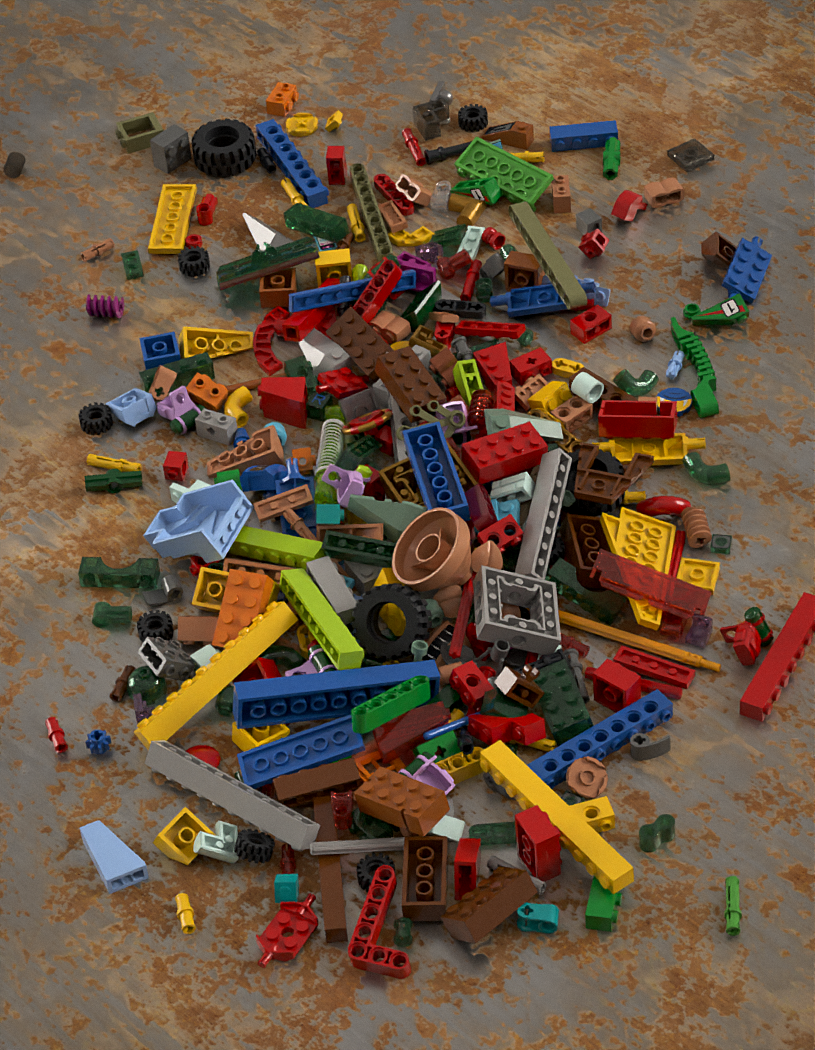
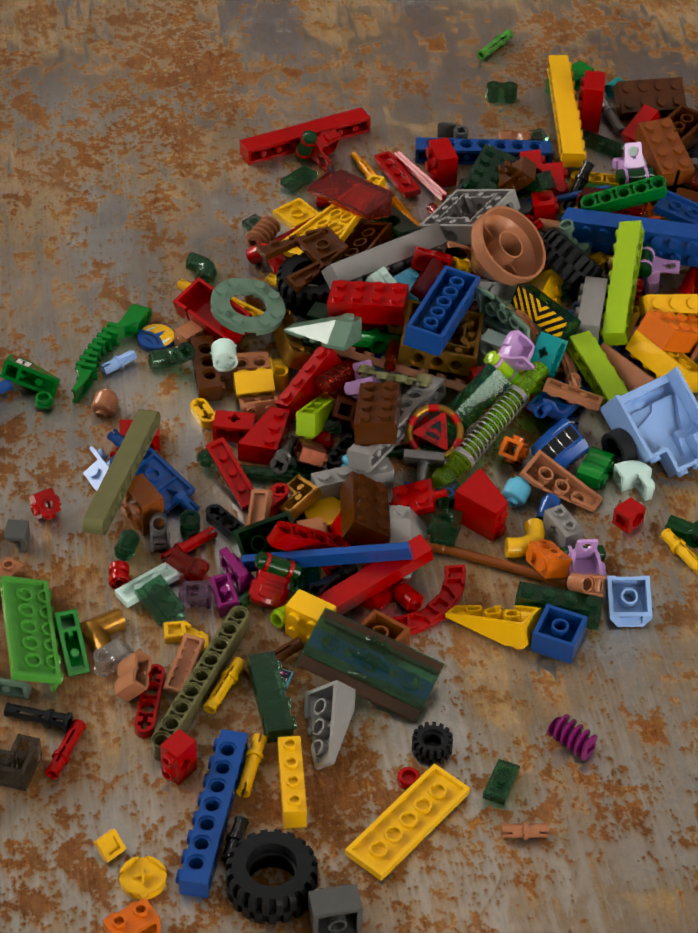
camera: 150 degrees left, 0 degrees up
black tyre [78,402,113,435] -> none
red piece [196,194,218,226] -> none
yellow brick [570,796,615,833] -> none
none -> sand green plate [210,278,286,336]
none -> yellow brick [278,736,307,829]
none -> clear green plate [280,165,317,192]

